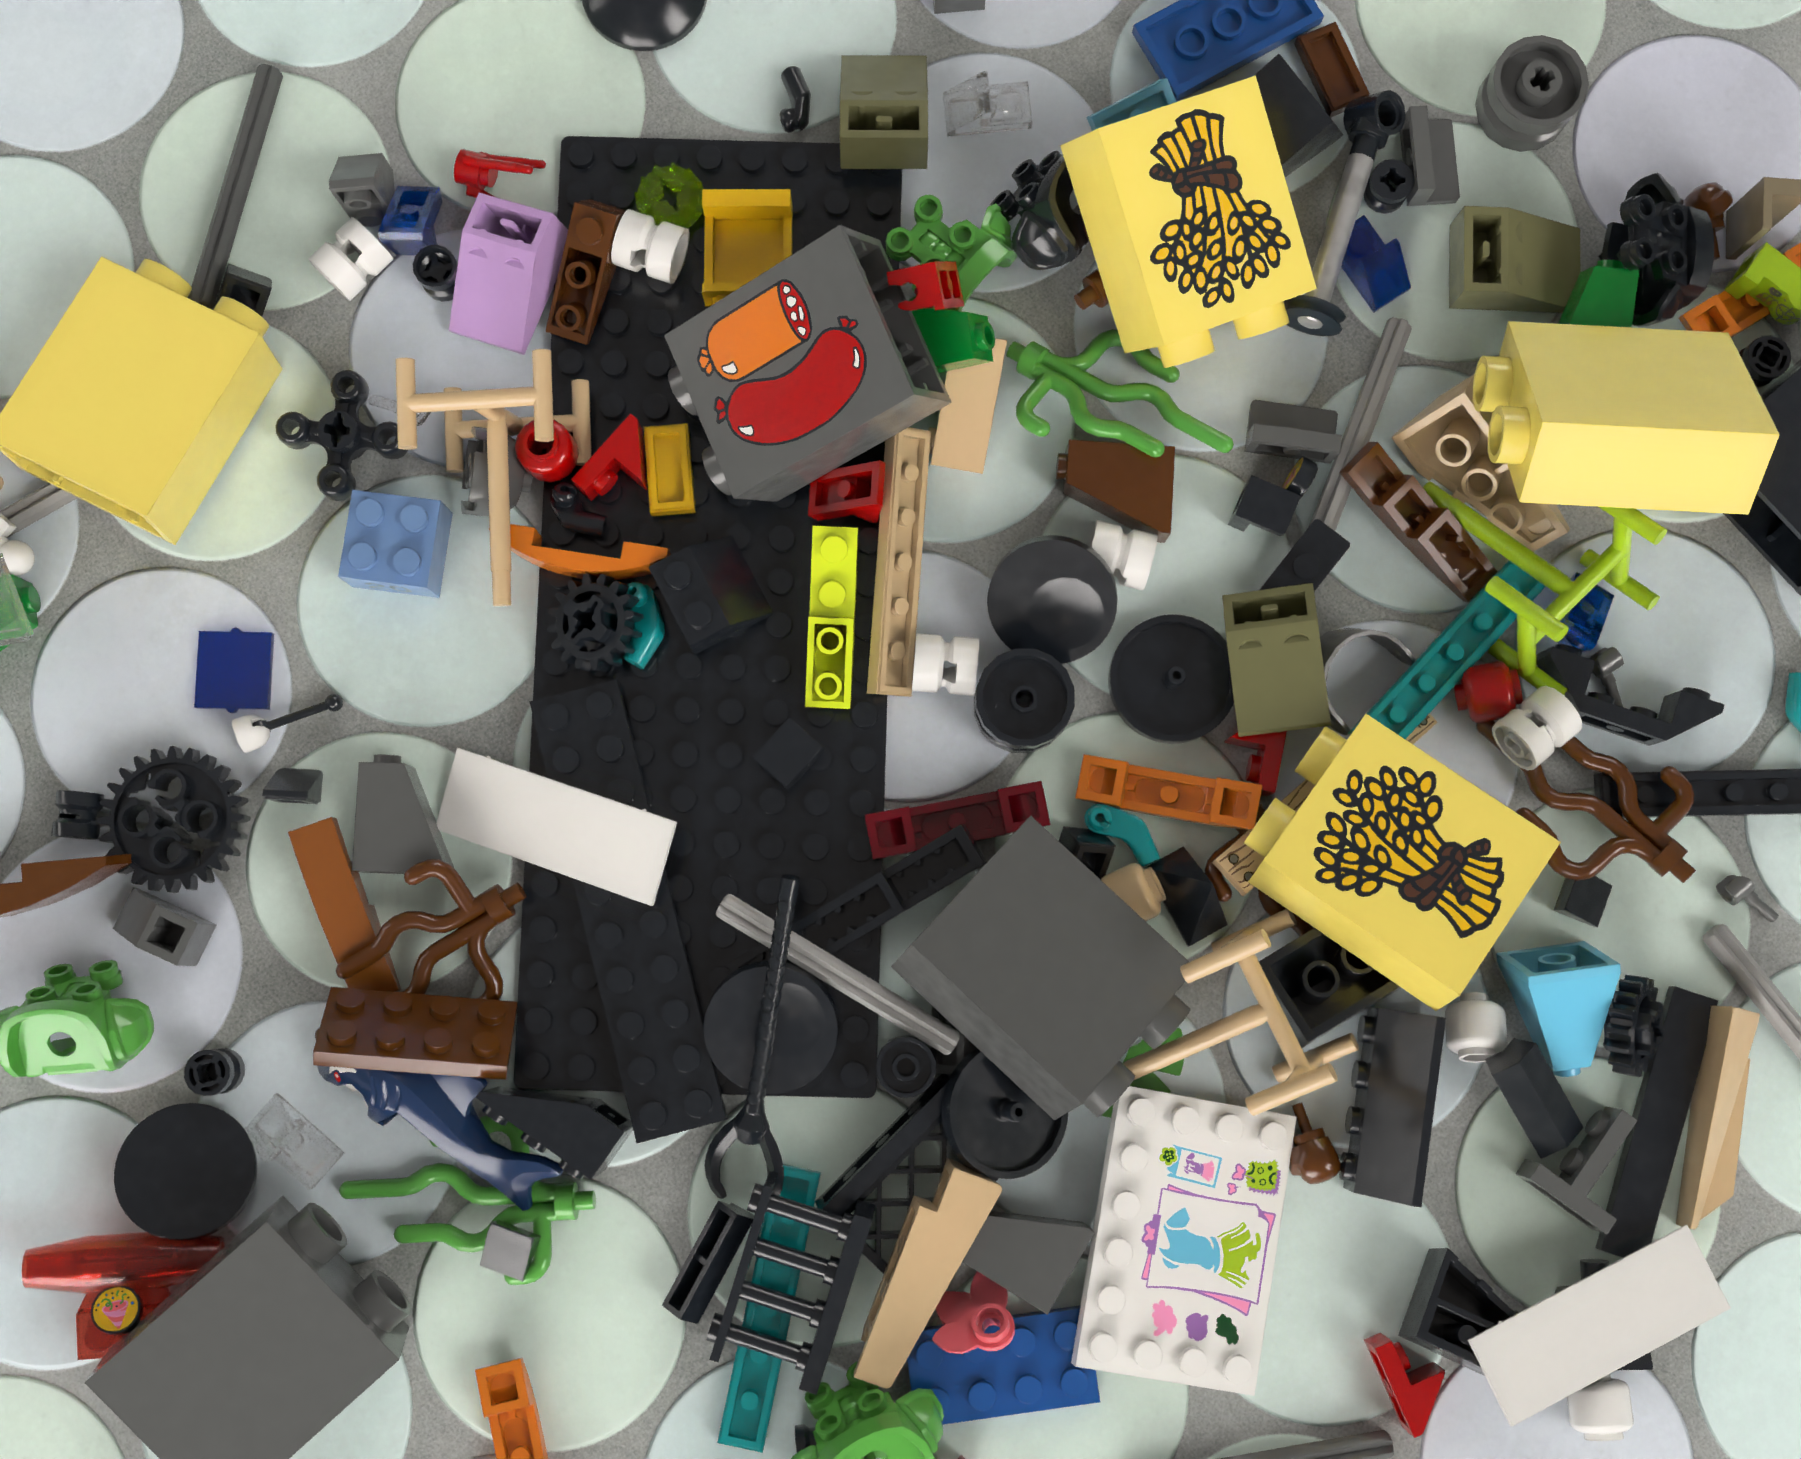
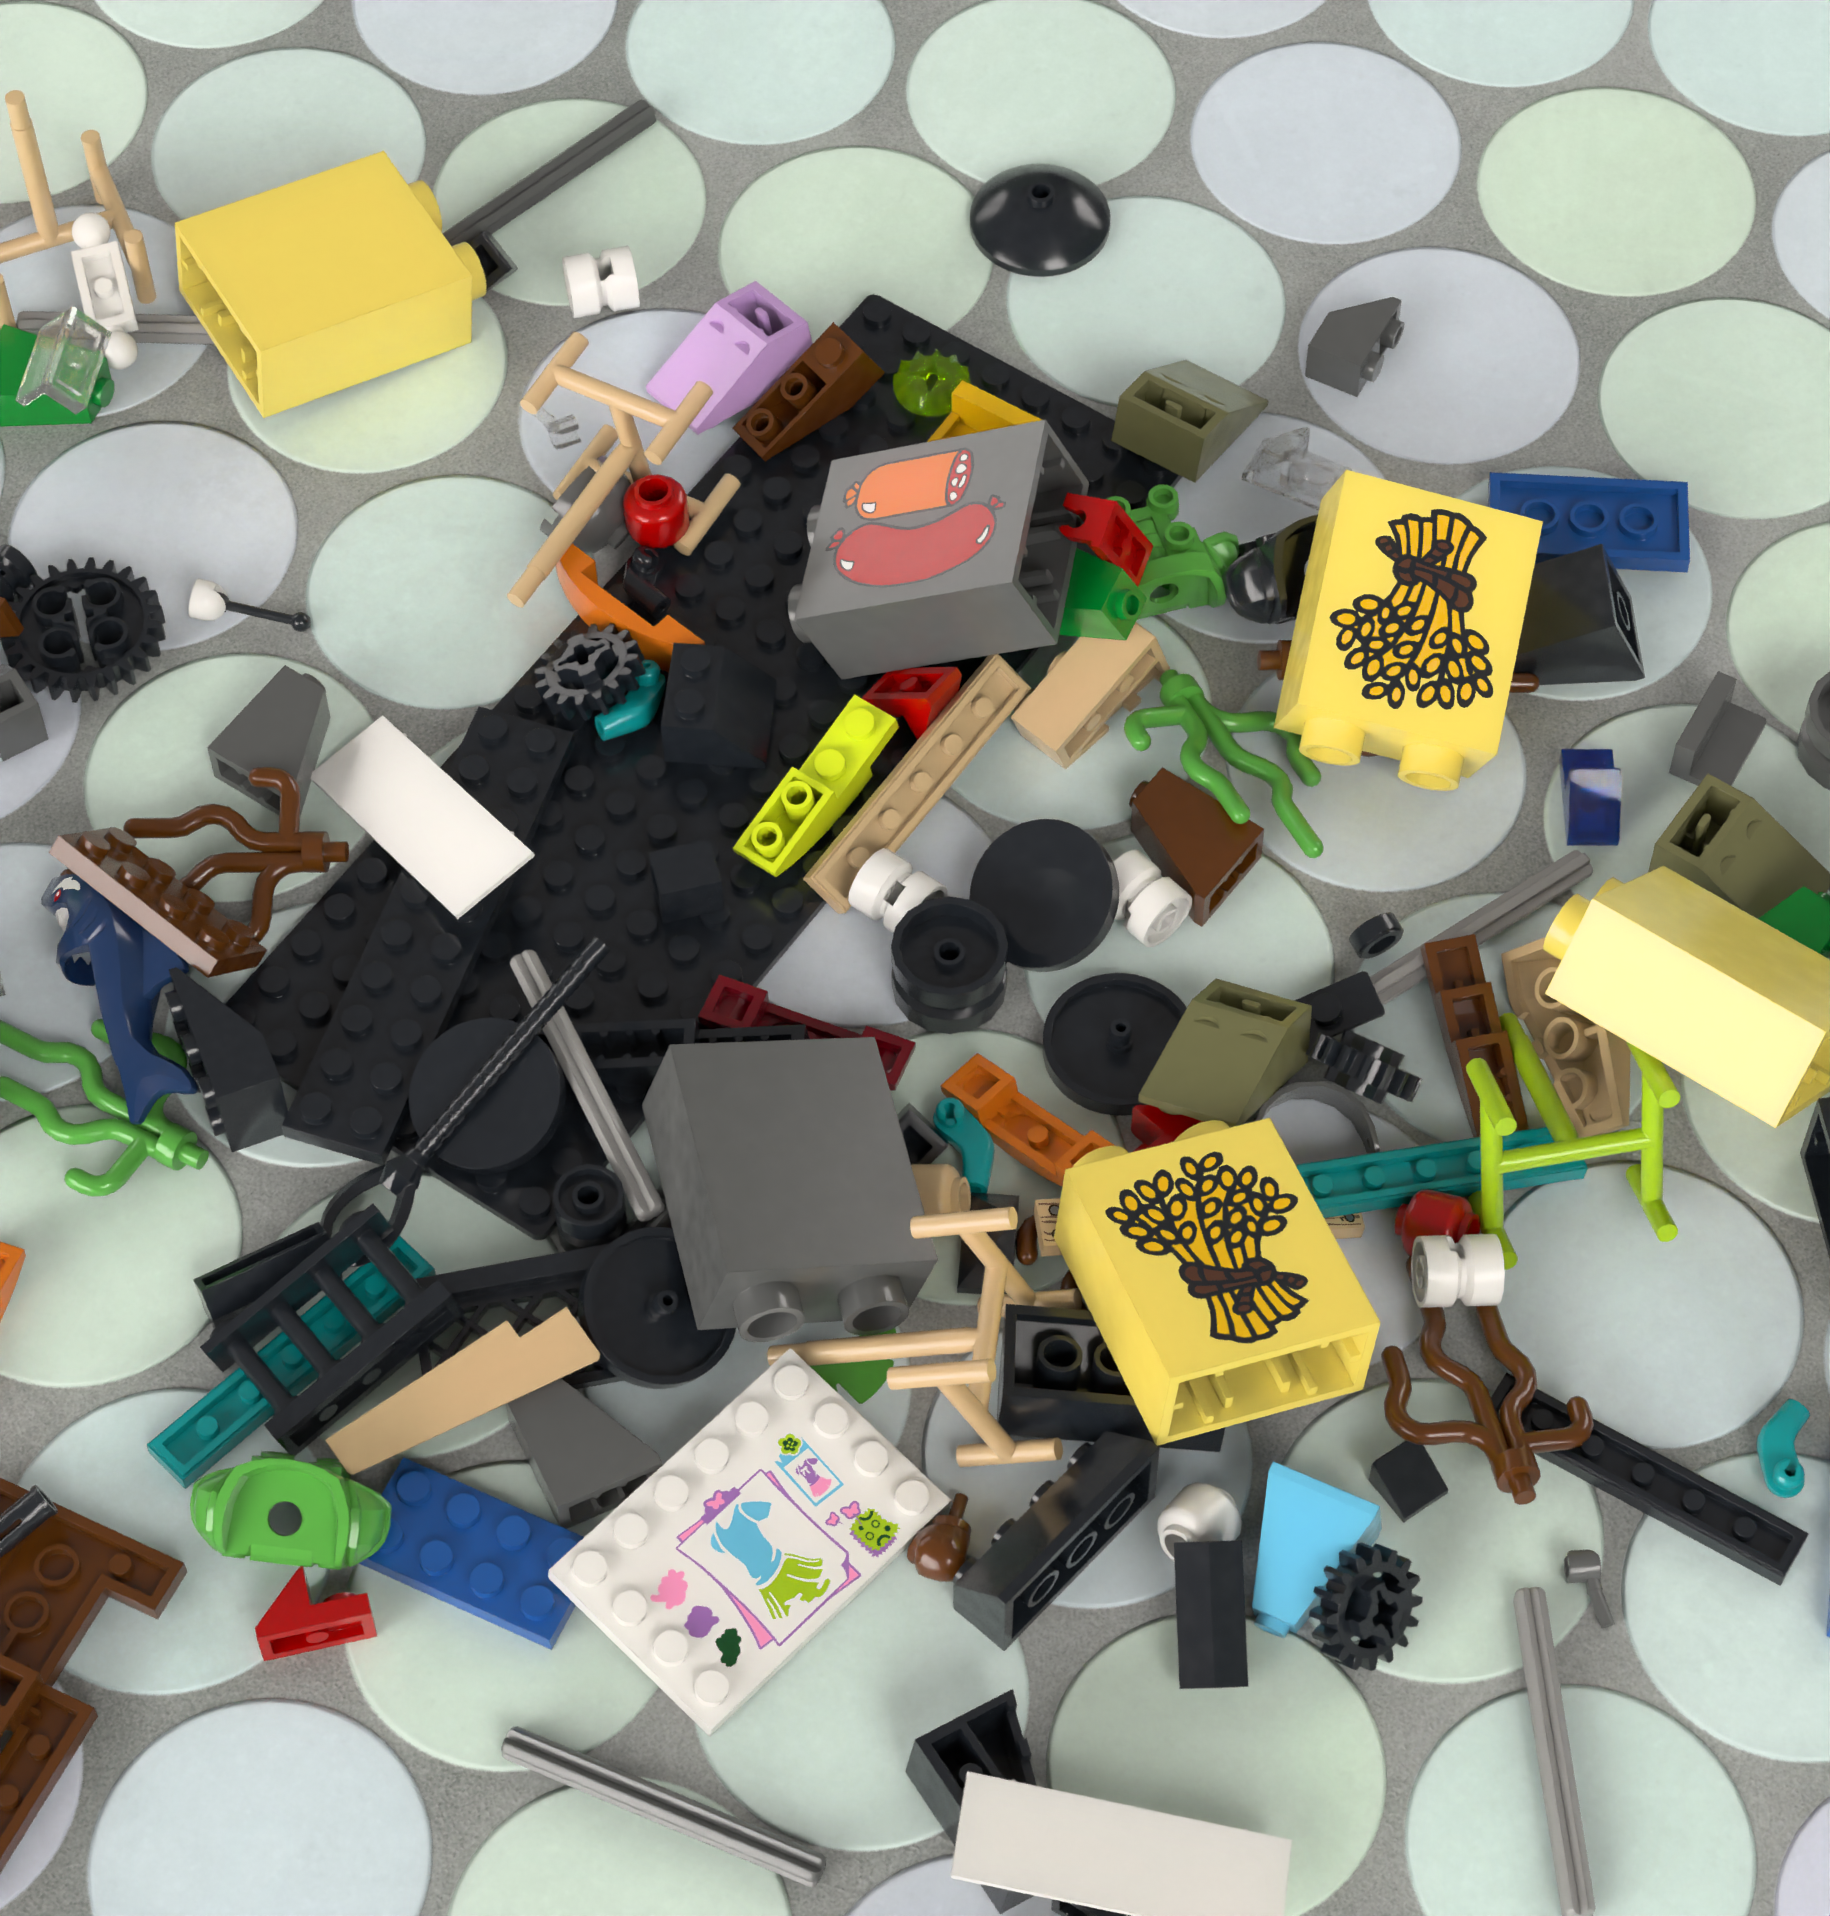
camera: 35 degrees right, 25 degrees down
clear blue piece [194,627,274,714] -> none
black slope [262,768,323,804] -> none
black gear [275,370,408,501] -> none
dark orange slope [288,817,401,992] -> none
dark grey slope [329,153,397,227] -> none
medium blue brick [338,490,453,598] -> none
clear blue slope [378,186,443,255] -> none
black wheel [412,245,458,302] -> none
red plant [454,149,546,198] -> none
slope [480,1220,541,1282] -> none
red slope [571,413,647,501] -> none
white wheel [611,209,690,284] -> none
yellow tile [644,423,696,516] -> none
black arm [779,66,811,133] -> none
coral plate [932,1271,1015,1354] -> none
black panel [1228,475,1301,536] -> none
dark grey panel [1244,400,1342,464] -> none
piece [1284,90,1406,336] -> none
reddish brown tile [1294,22,1370,118] -> none
black wheel [1364,159,1414,214] -> none
red slope [1364,1333,1445,1438] -> none
dark grey bracket [1515,1106,1638,1234] -> none
black slope [1537,644,1725,746] -> none
clear blue slope [1546,572,1614,652] -> none
dark grey hand [1590,647,1624,707] -> none
black tile [1595,986,1718,1258] -> none
tan wedge [1676,1006,1760,1230] -> none
none -> black gear [1306,1029,1423,1104]

